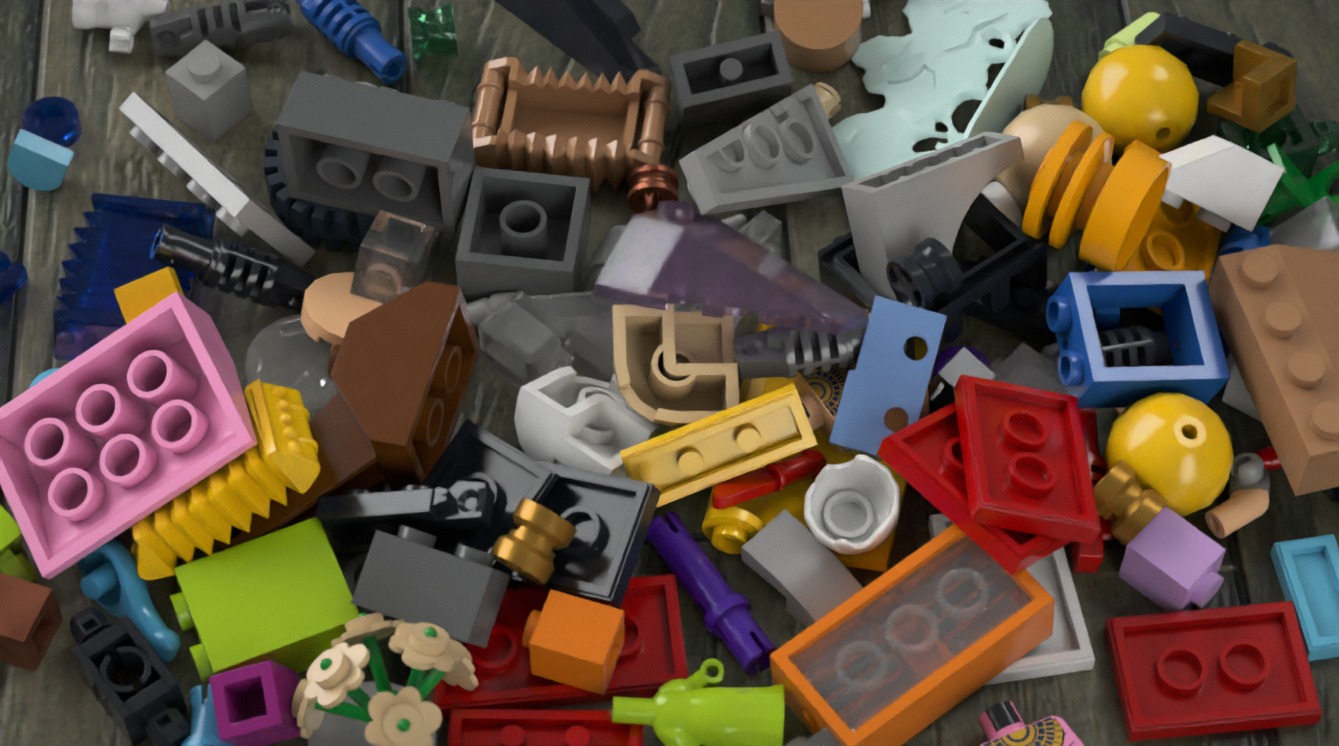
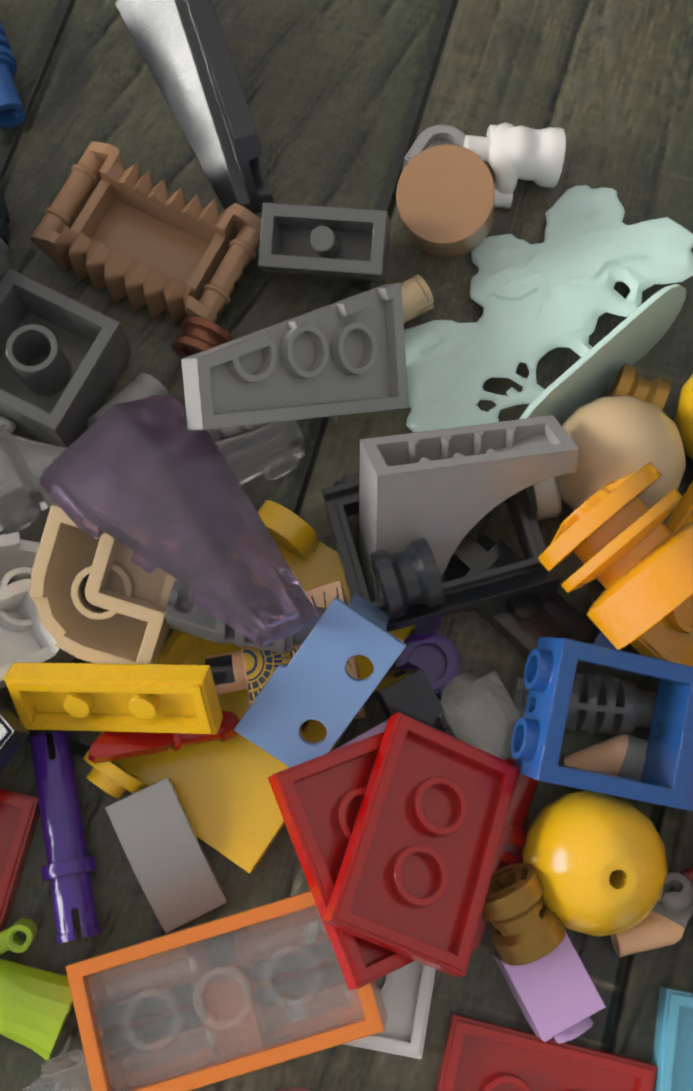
camera: 15 degrees right, 20 degrees up
clear green wheel [407,2,458,62] -> none
white hair [804,454,900,555] -> none

